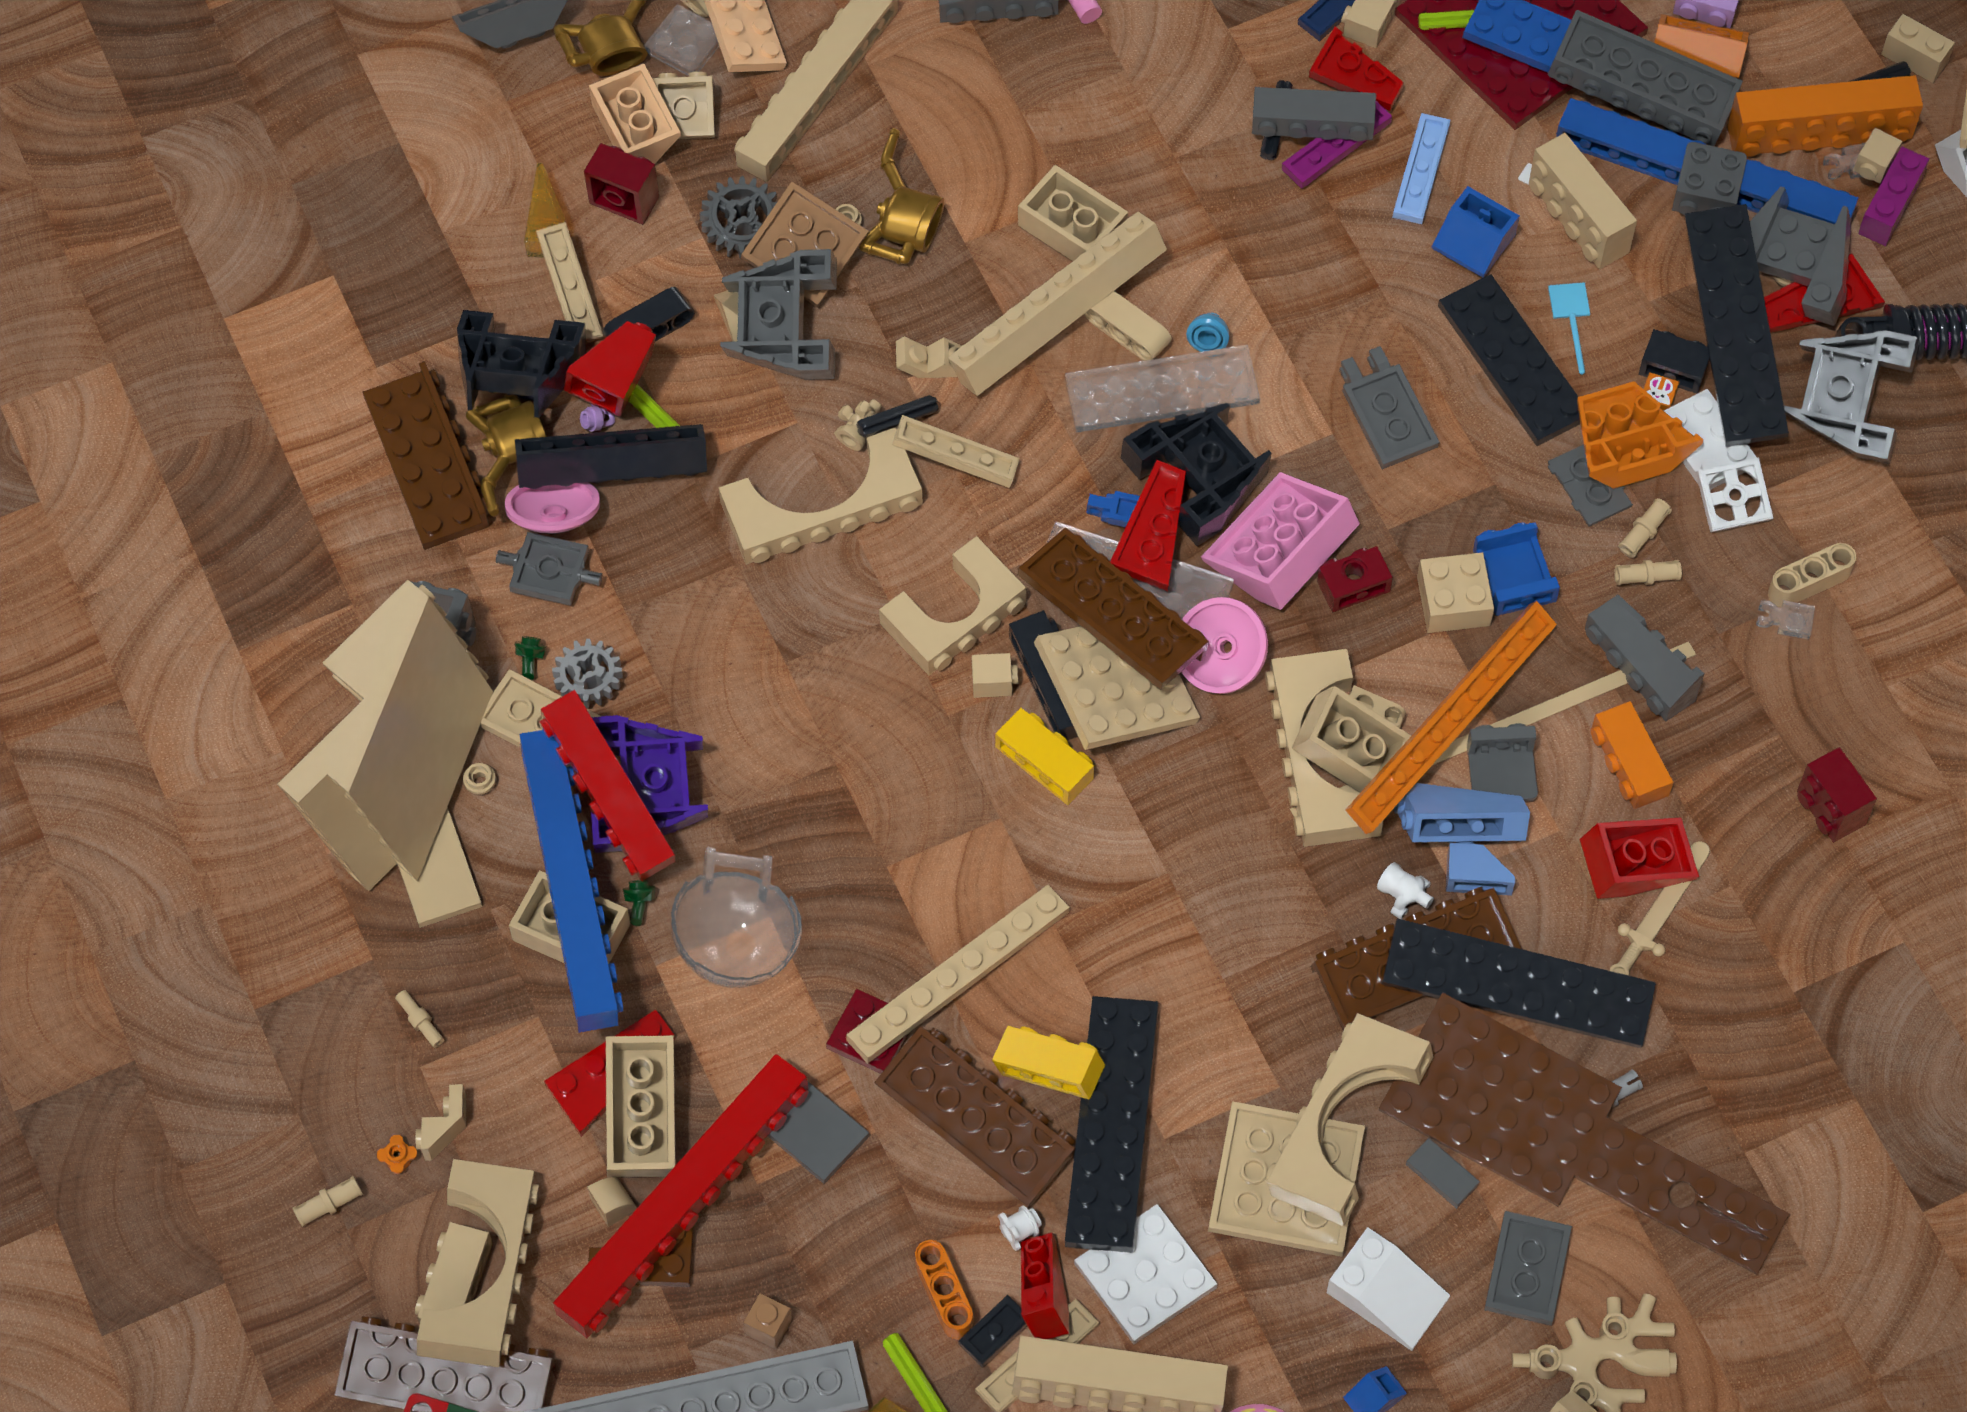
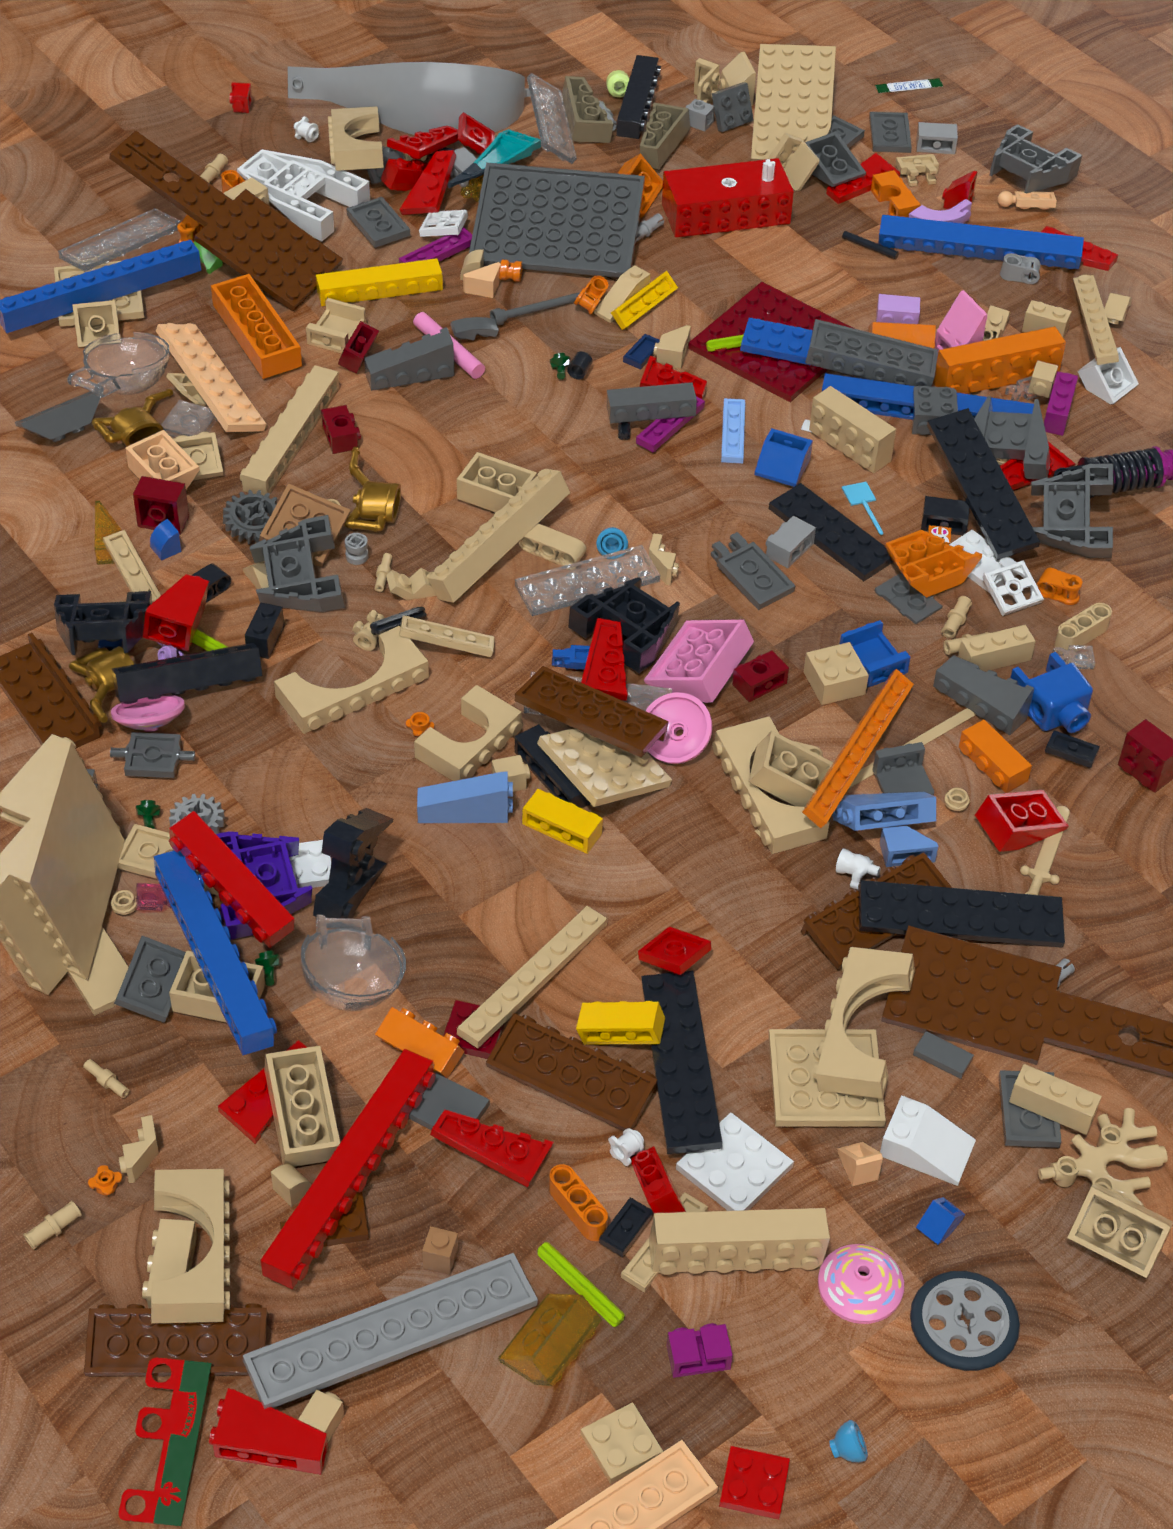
camera: 15 degrees left, 15 degrees down
none -> dark grey plate [114,935,186,1023]
none -> clear pink plate [136,883,171,911]
none -> blue brick [150,519,182,561]
none -> black brick [245,602,284,659]
none -> white plate [289,840,331,888]
none -> black wedge [313,808,394,927]
none -> dark red brick [321,405,361,454]
none -> light grey wheel [345,533,368,565]
none -> tan bar [375,553,392,592]
none -> orange brick [375,1007,464,1079]
none -> orange plate [406,712,434,736]
none -> medium blue slope [417,772,513,823]
none -> red wing [430,1109,554,1188]
none -> dark green plate [550,353,570,380]
none -> black beam [567,351,593,380]
none -> red plate [638,926,712,975]
none -> tan slope [648,533,679,585]
none -> light grey brick [766,516,816,568]
none -> light nougat slope [837,1142,883,1186]
none -> bright pink slope [935,290,987,352]
none -> tan plate [944,788,969,811]
none -> tan brick [958,625,1036,671]
none -> tan slope [983,305,1011,341]
none -> tan brick [1009,1064,1102,1135]
none -> blue piece [1010,652,1093,733]
none -> orange piece [1036,568,1083,605]
none -> black plate [1045,730,1100,768]

